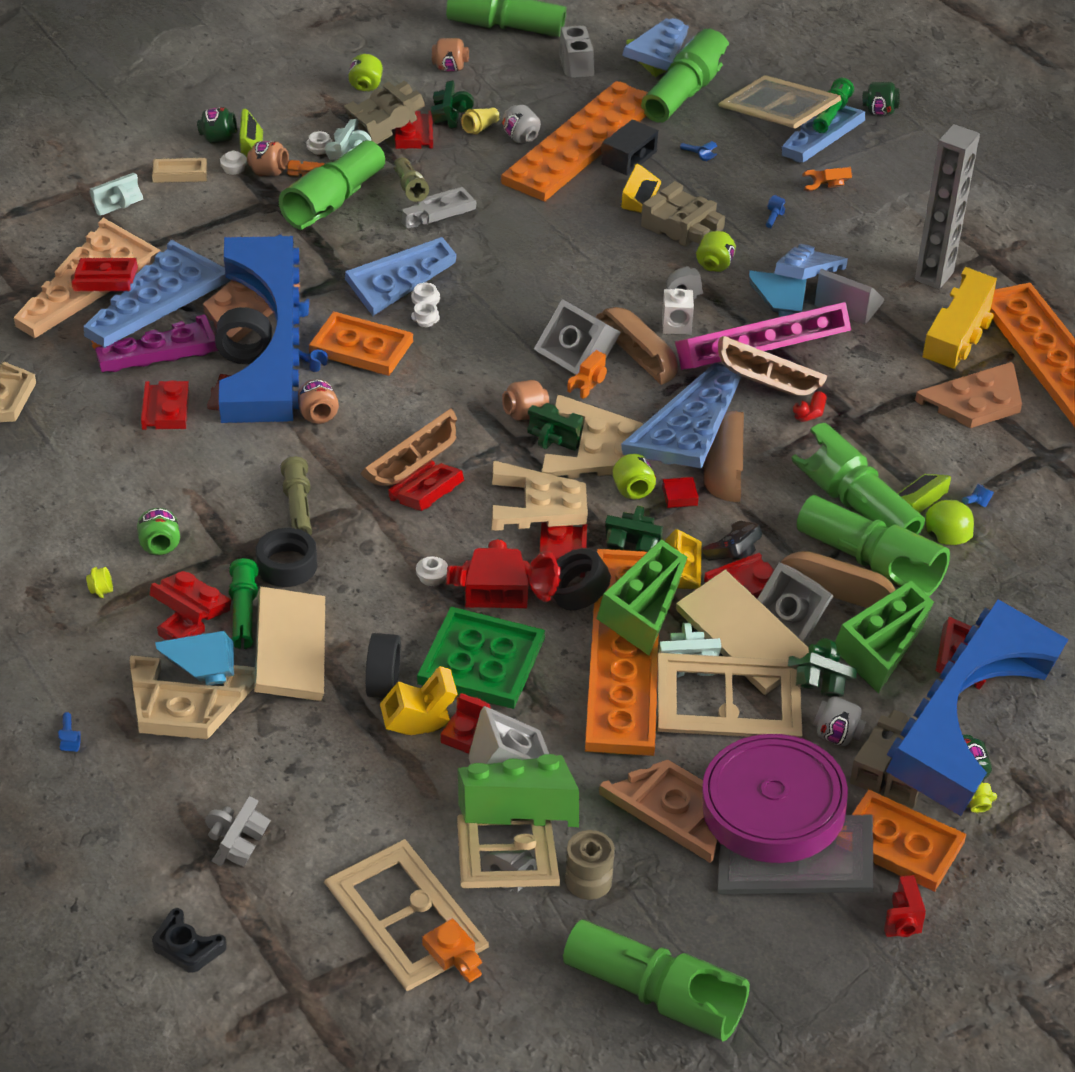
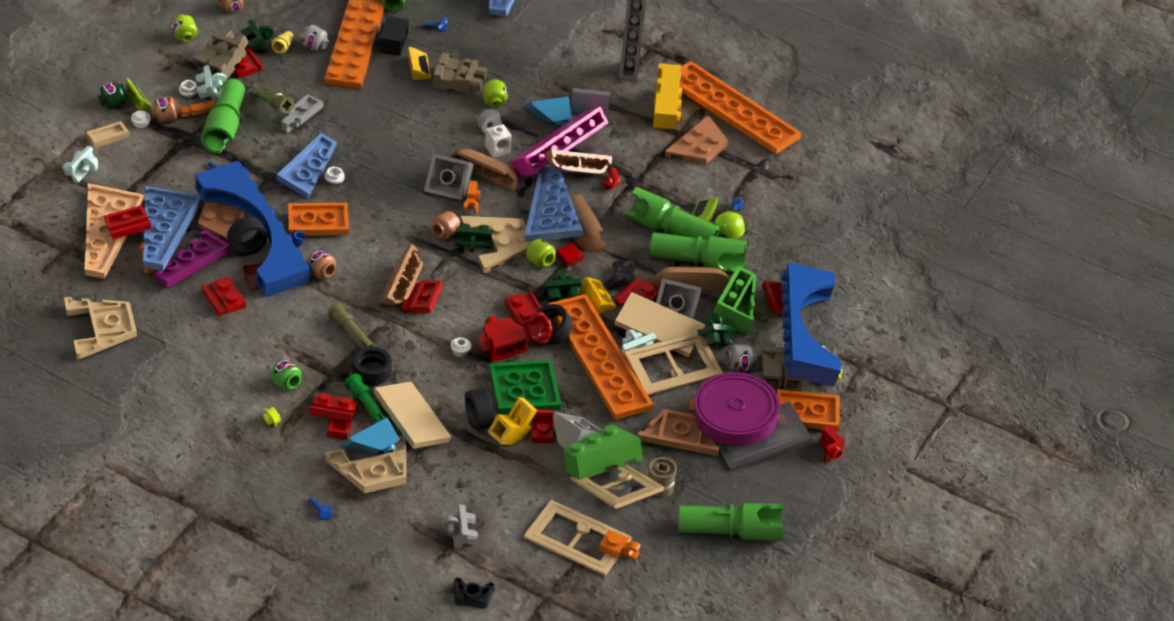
camera: 30 degrees left, 0 degrees up
white plate [411,301,440,327] -> none
tan wing [491,461,588,531] -> none
bright green wedge [596,539,688,656] -> none
blue hand [766,195,785,228] -> none
medium blue wing [774,244,848,280] -> none
orange plate [802,167,852,191] -> none

